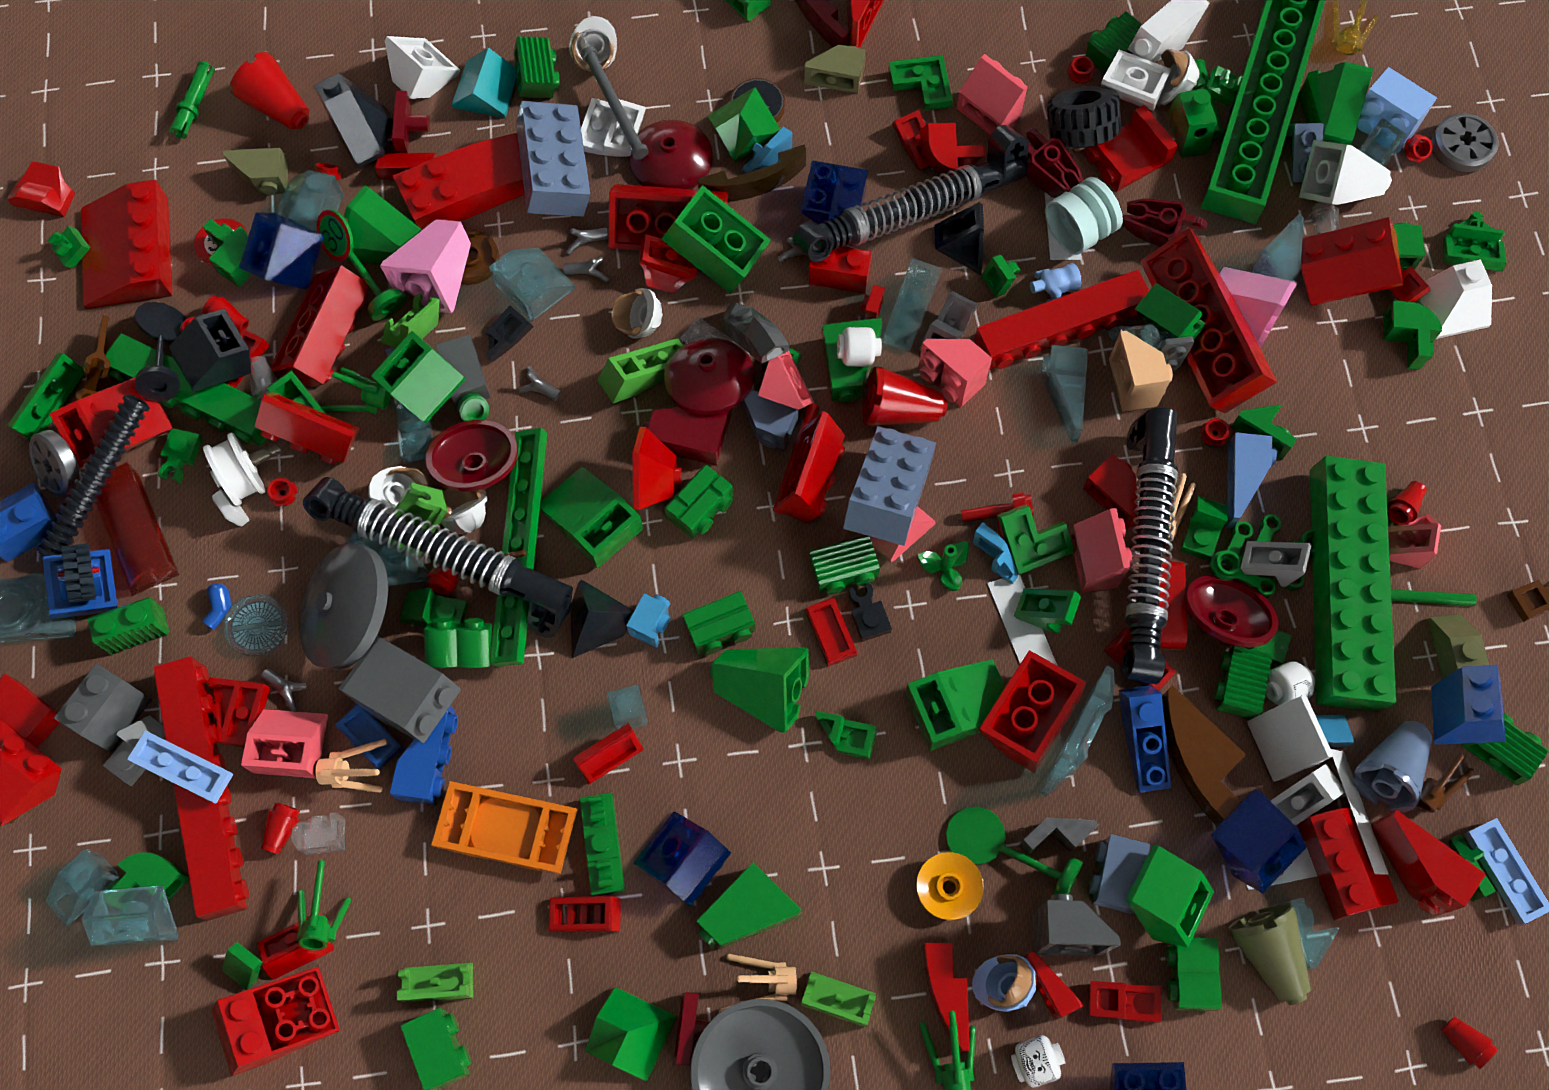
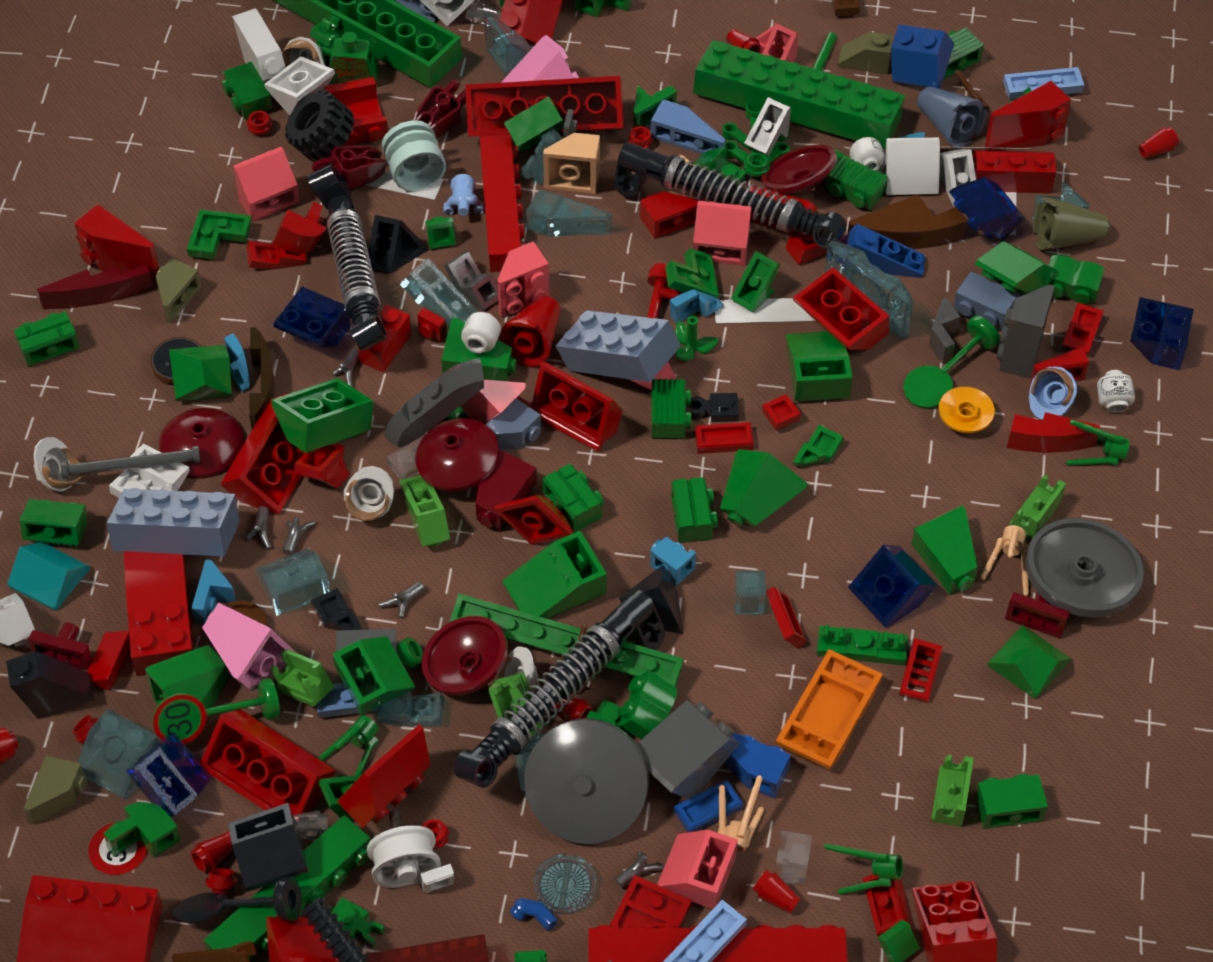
camera: 75 degrees left, 15 degrees down
white piece [368,466,429,514] -> none
none -> dark azure slope [191,560,236,625]
none -> red plate [762,394,801,431]

